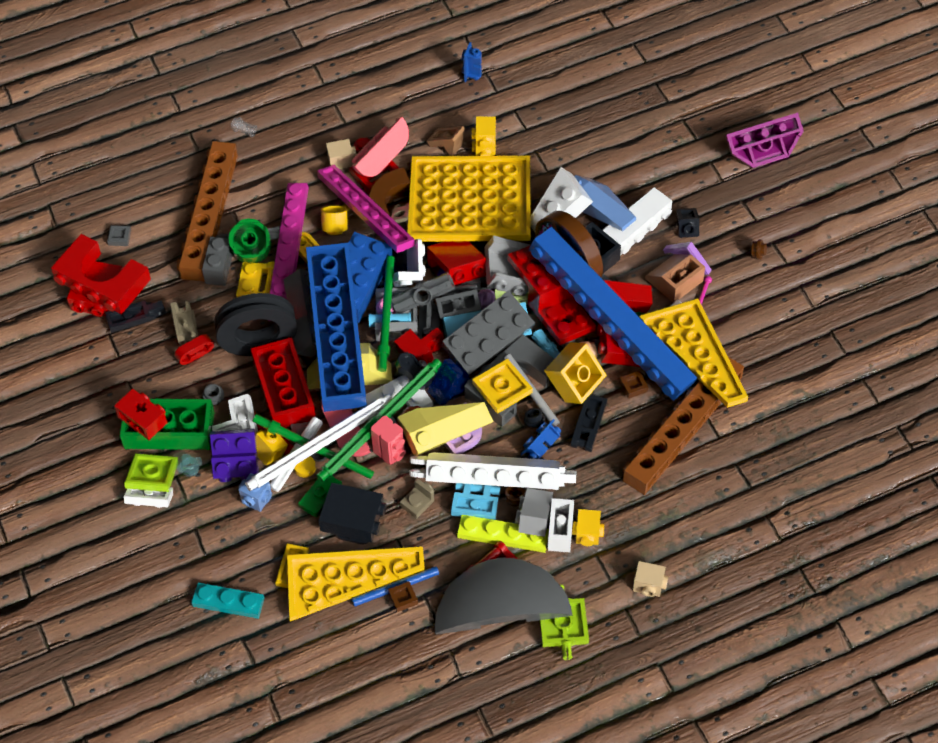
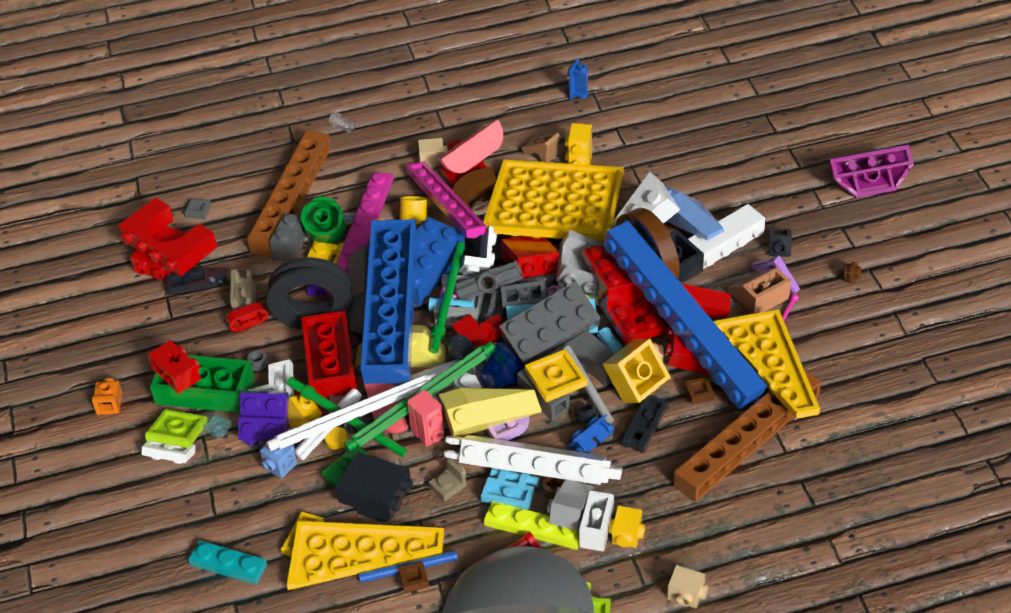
camera: 10 degrees right, 10 degrees down
none -> orange brick [92,378,123,415]

